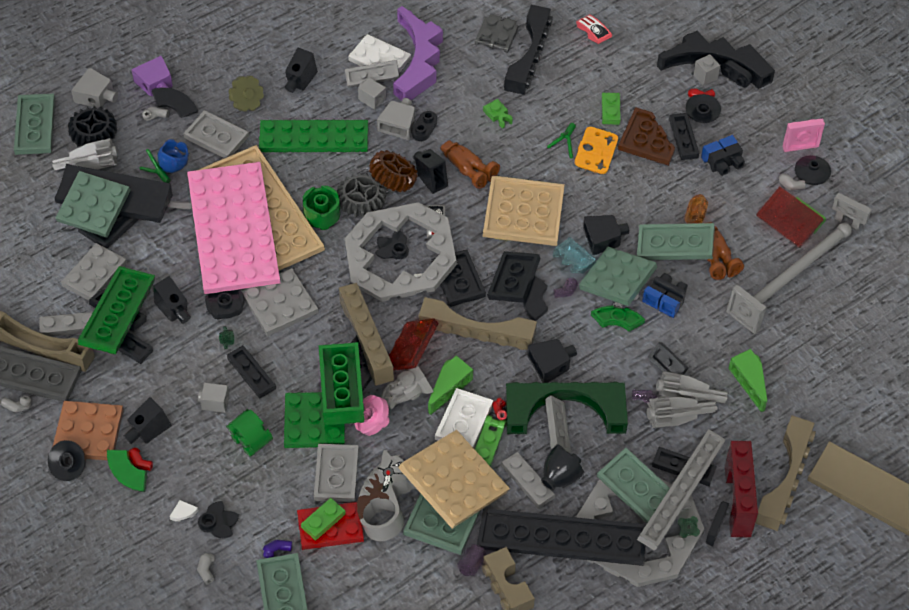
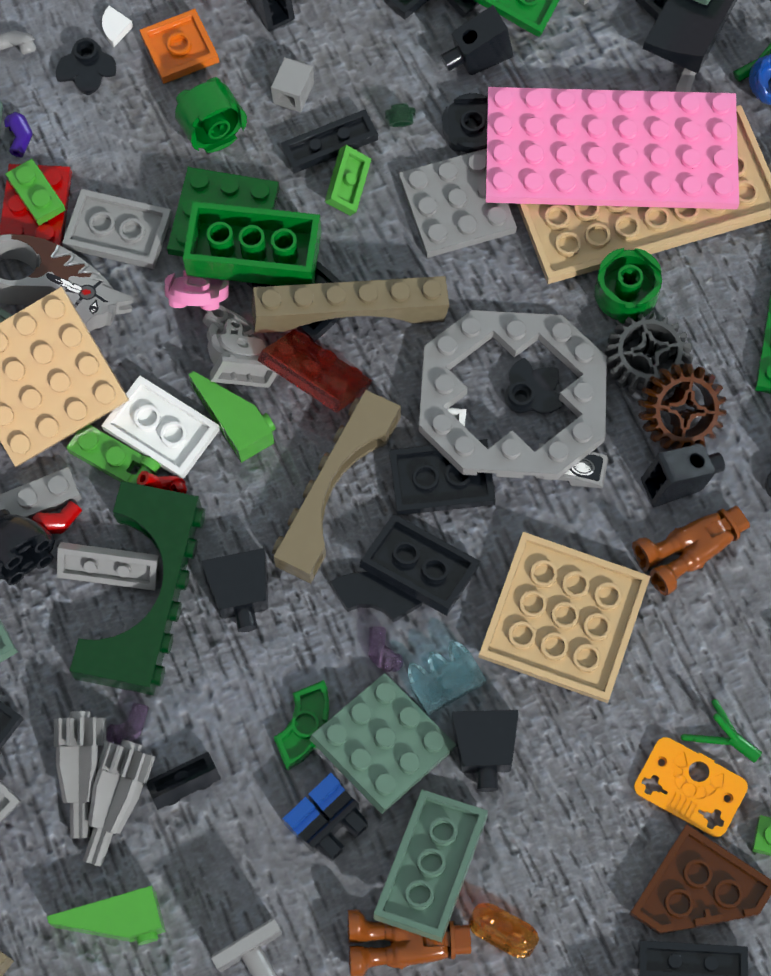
camera: 105 degrees right, 15 degrees up
none -> red arm [32,501,82,534]
none -> orange plate [139,9,219,84]
none -> bright green plate [324,145,371,216]

